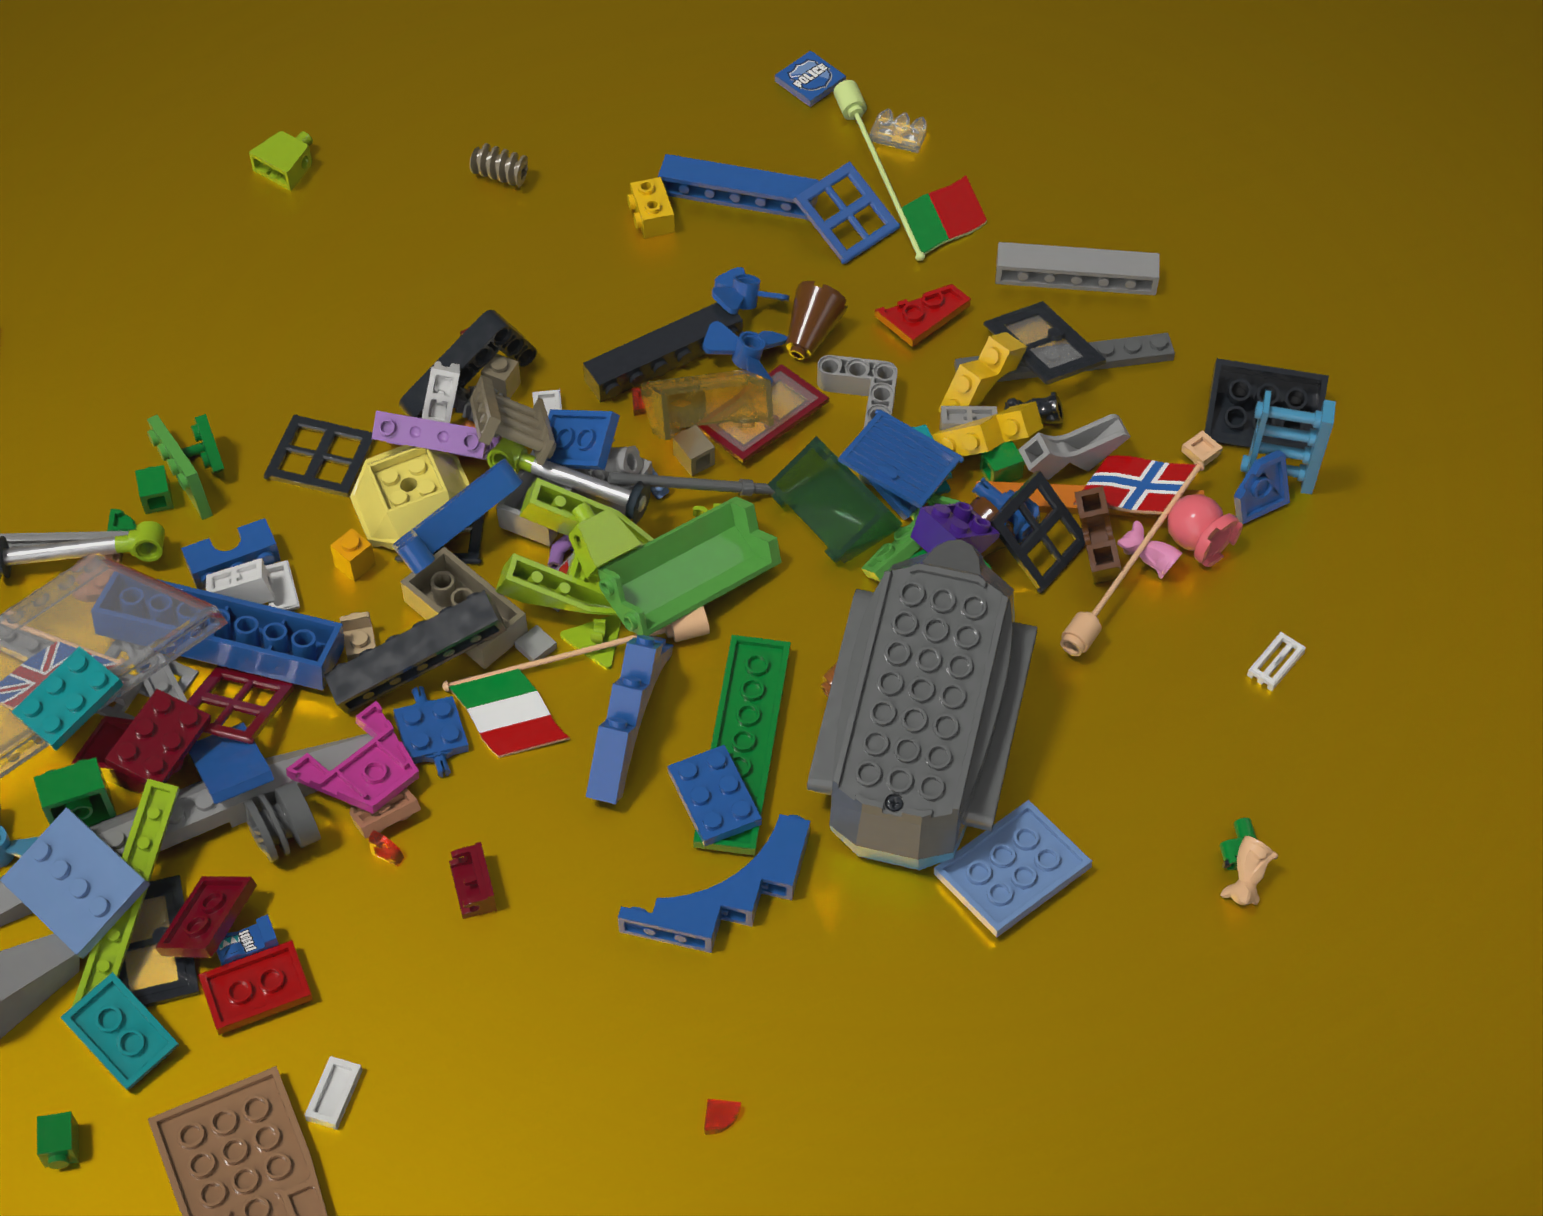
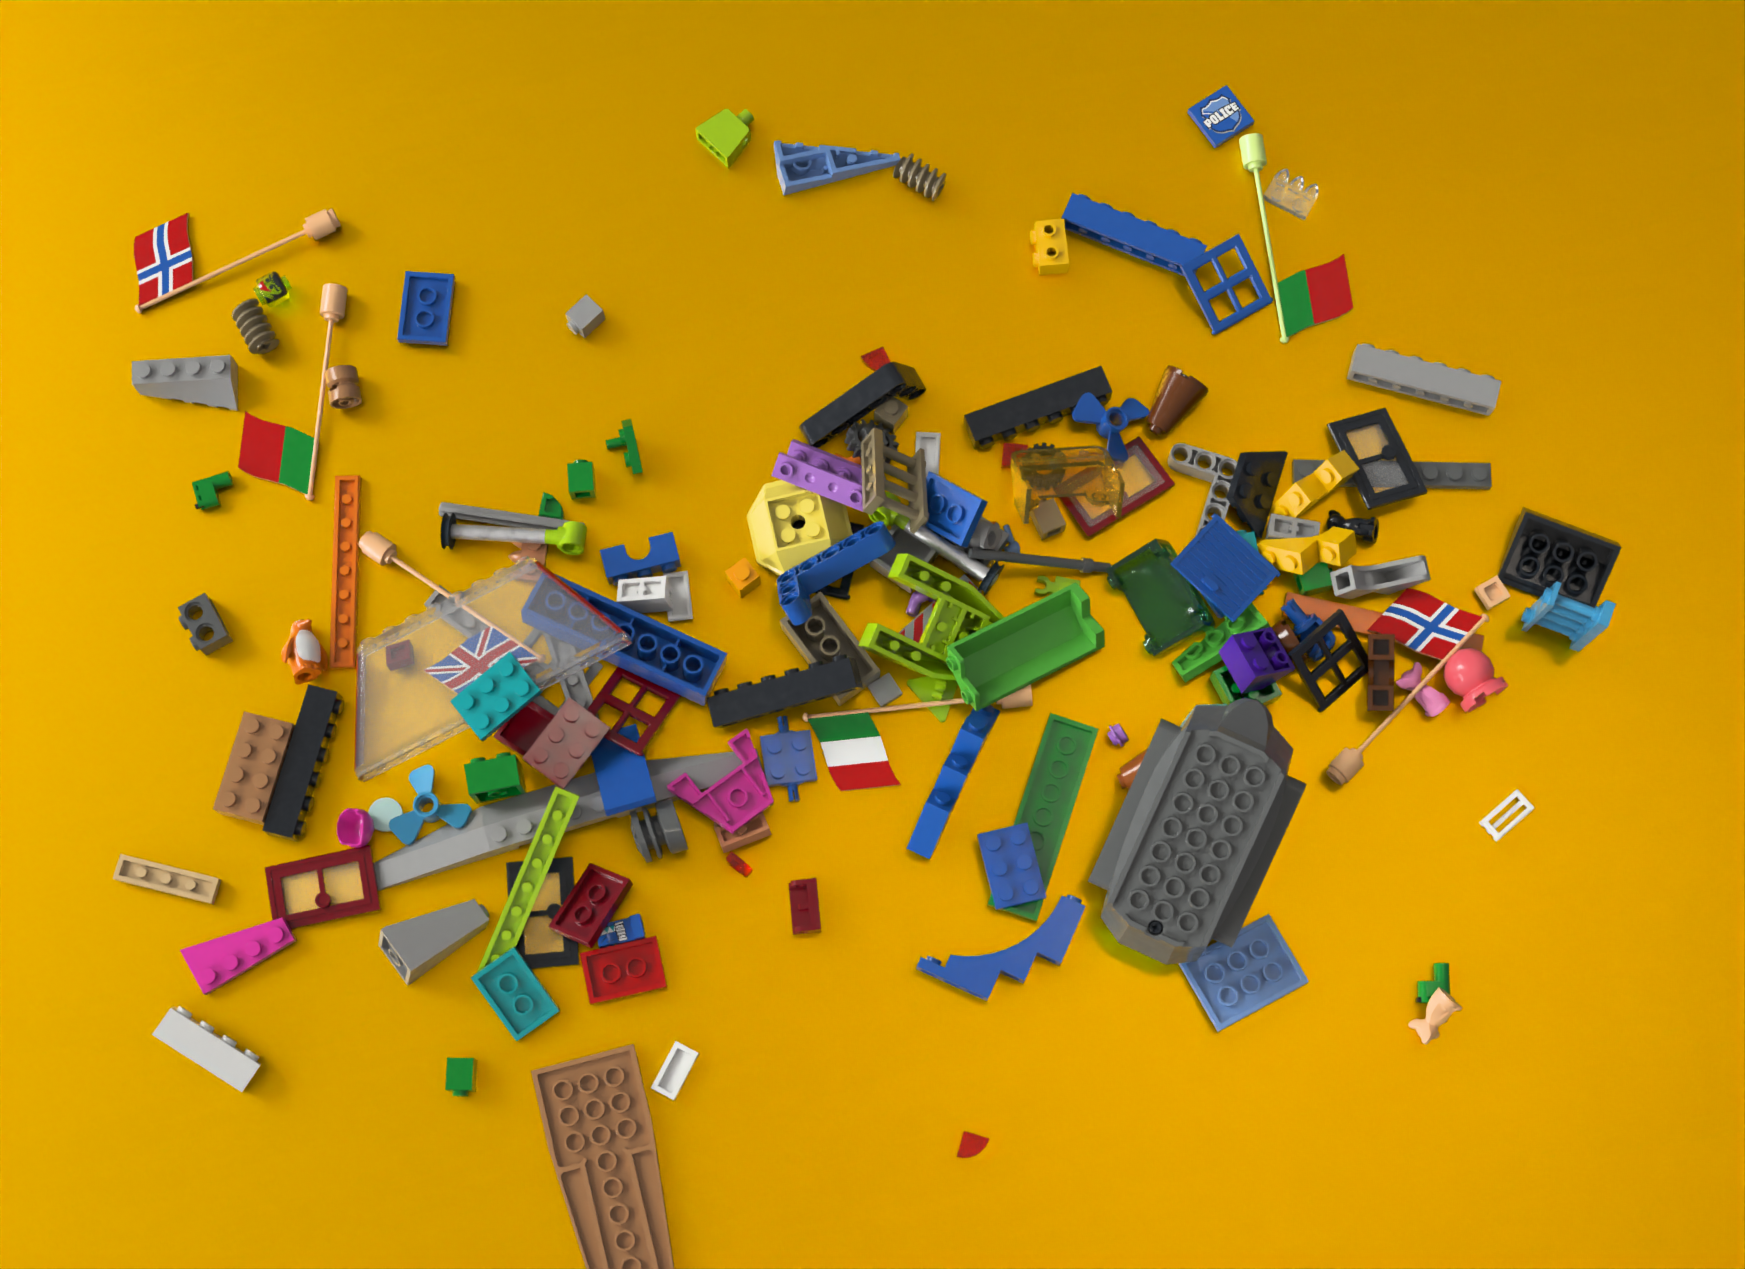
camera: 10 degrees right, 20 degrees up
medium blue plate [0,807,150,959] -> none
bright green wing [147,415,213,520] -> none
black window [263,414,375,498] -> none
tan bracket [340,612,376,662] -> none
white hinge [422,361,460,423] -> none
lime torso [569,502,641,578] -> none
blue piece [712,267,790,314] -> none
red wing [875,284,971,347] -> none
blue plate [1234,450,1290,524] -> none
none -> light grey brick [565,294,605,338]
none -> medium blue wedge [774,140,900,195]
none -> medium lavender plate [1107,723,1129,747]
none -> black wing [1226,451,1288,539]

